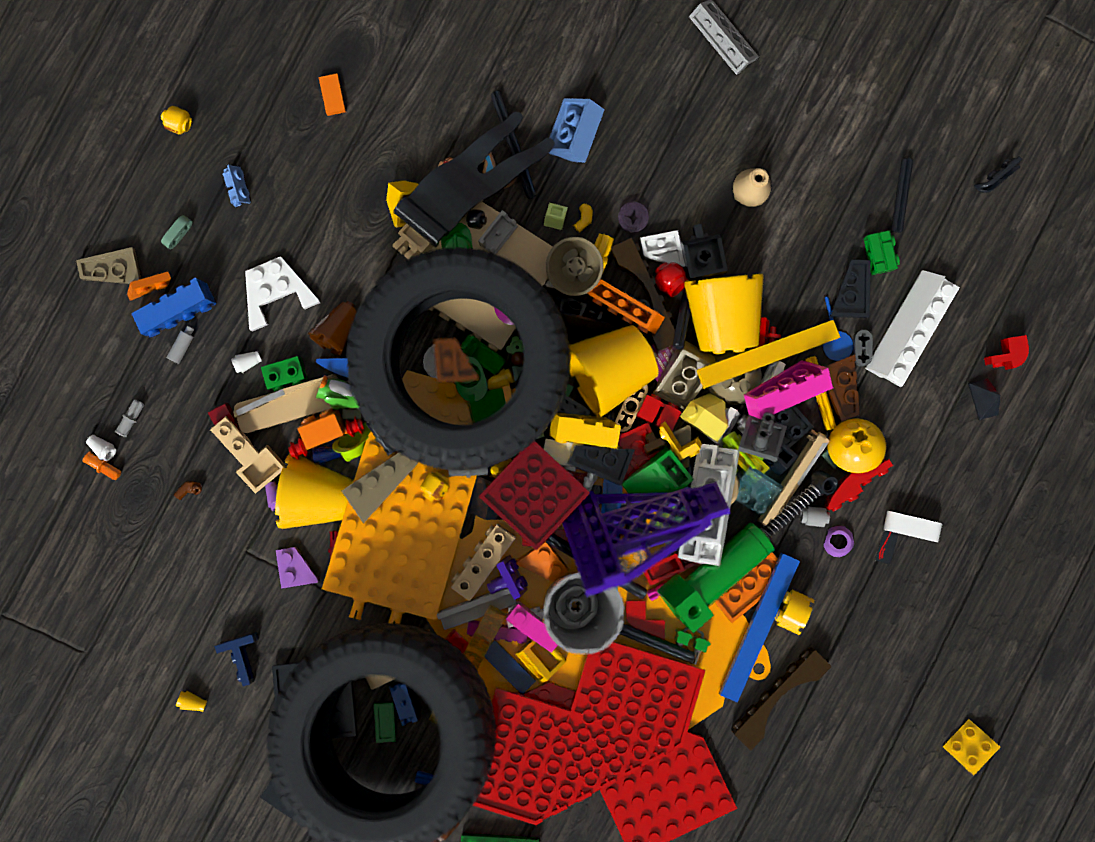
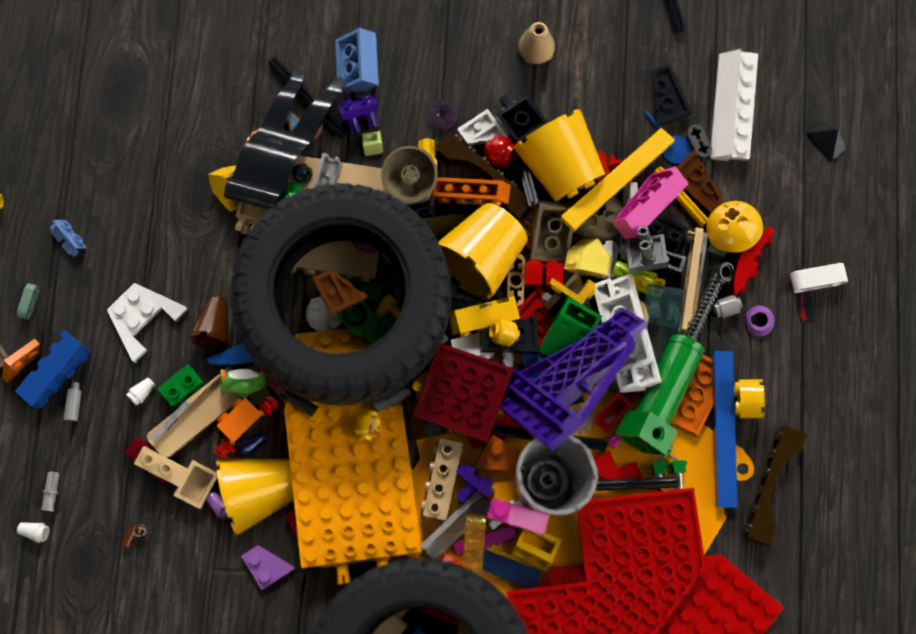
camera: 25 degrees left, 10 degrees down
orange axle [83,452,121,480] -> none
orange tile [319,74,346,116] -> none
lime piece [332,422,371,462] -> none
dark tan wing [342,453,418,523] -> none
bright green plate [506,336,524,354] -> none
yellow arm [573,204,593,233] -> none
green brick [863,231,900,275] -> none
red brick [984,335,1029,370] -> none
none -> dark purple plate [337,94,379,133]
none -> yellow head [489,319,520,346]

